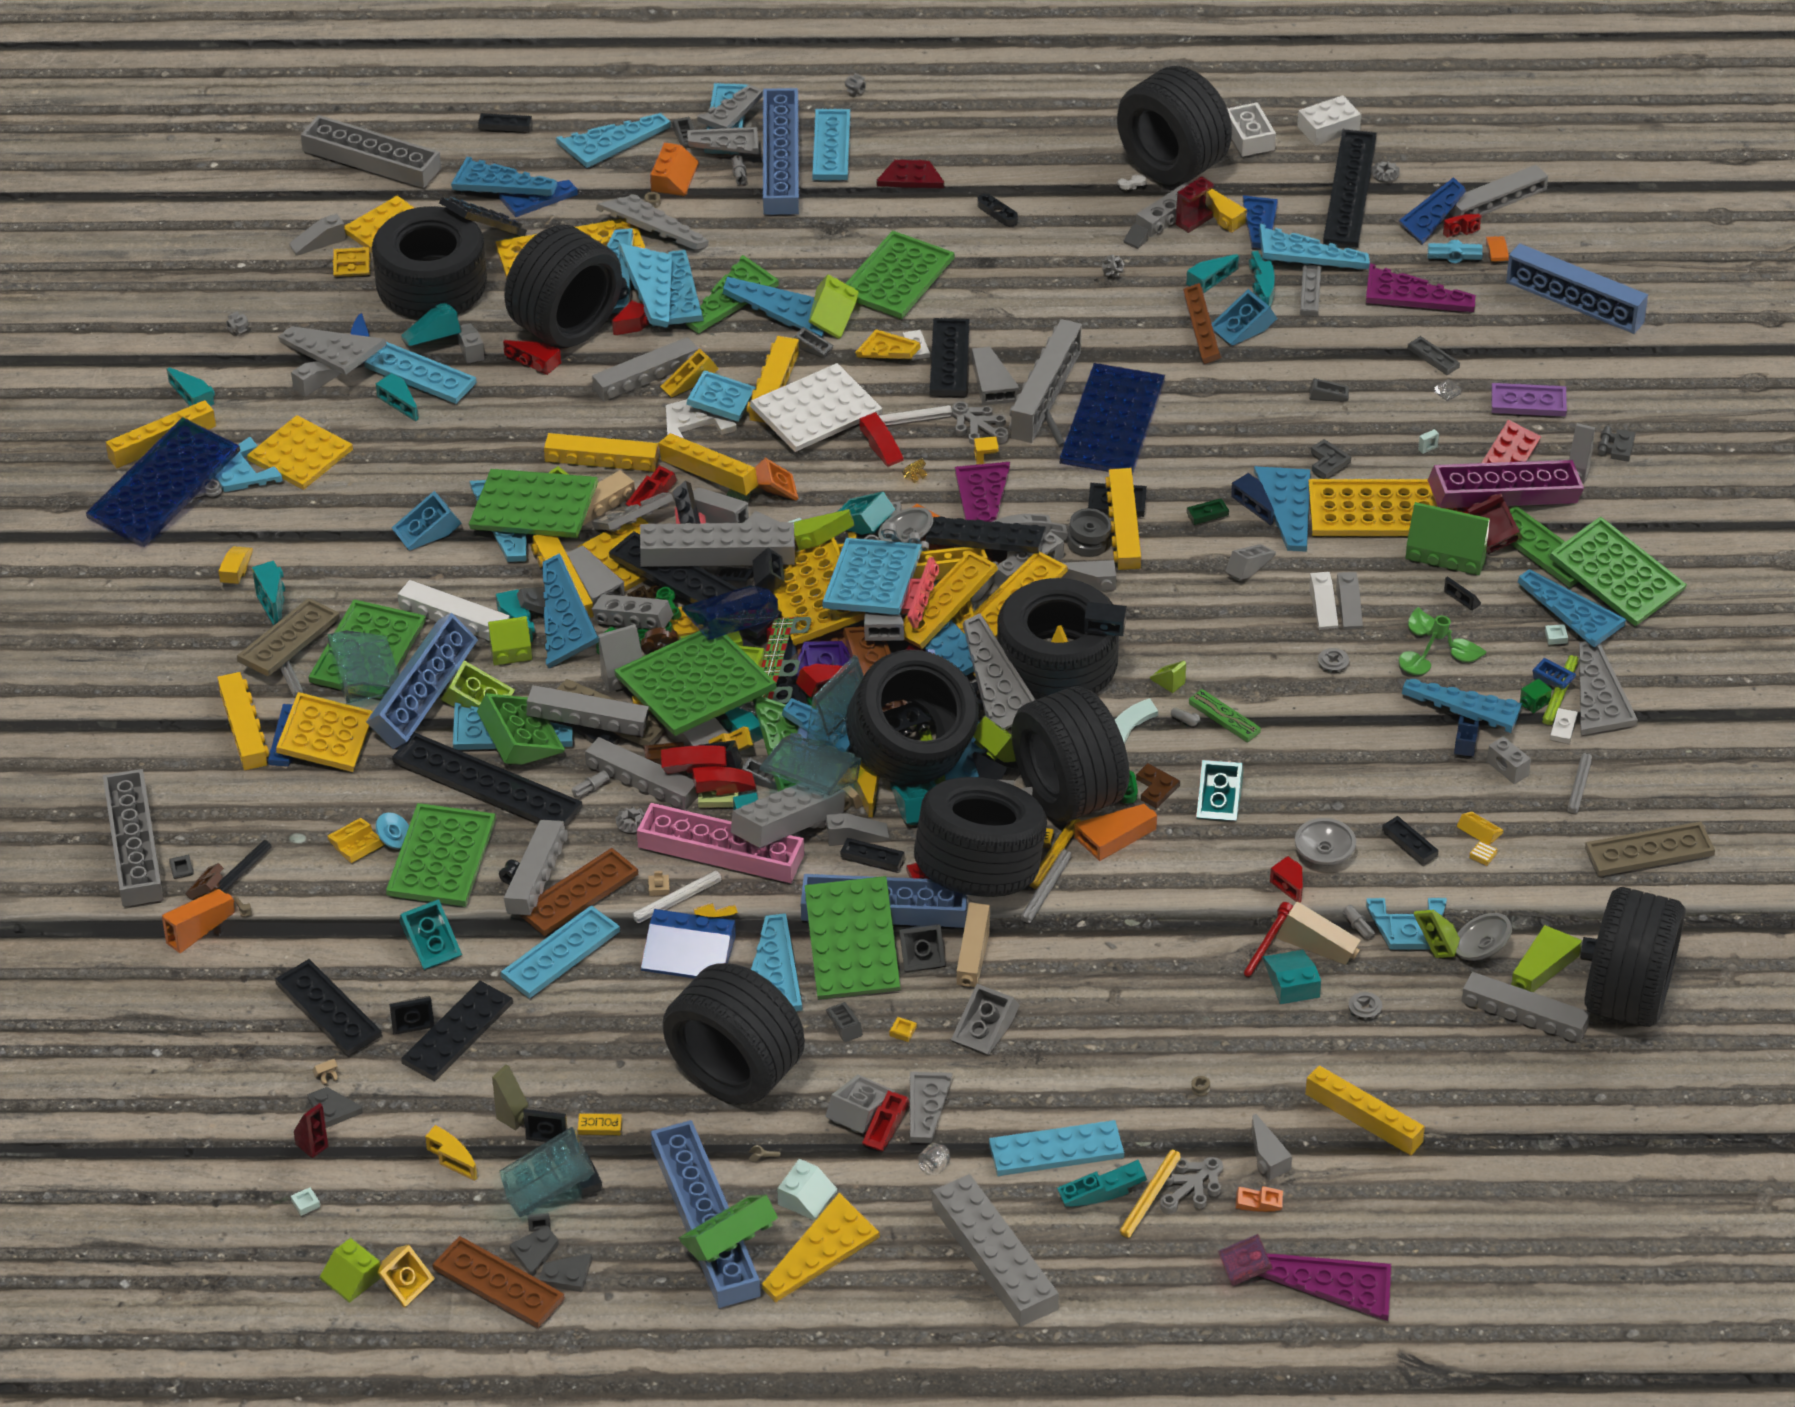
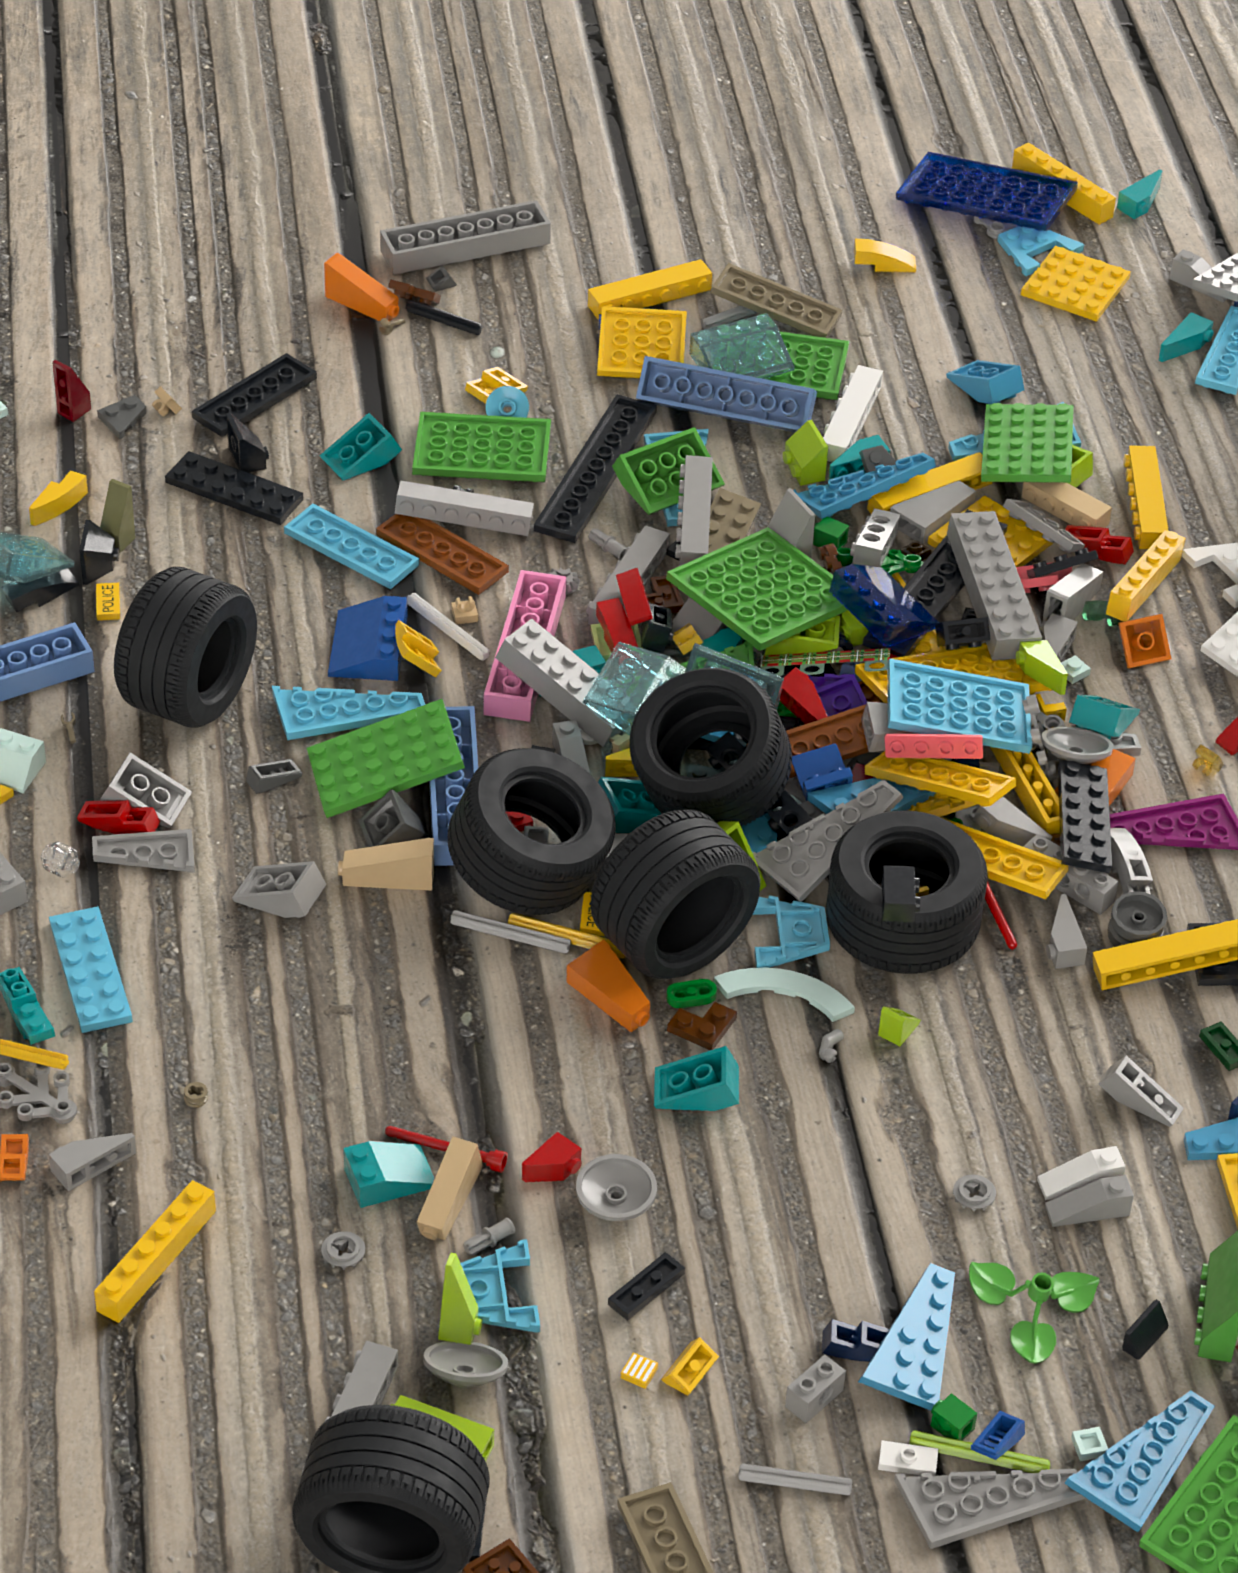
camera: 80 degrees right, 0 degrees up
teal slope [252,560,286,626] -> none
lime slope [441,660,515,708] -> none
yellow tile [889,1017,917,1042] -> none
bright green tile [1189,689,1261,743] -> none

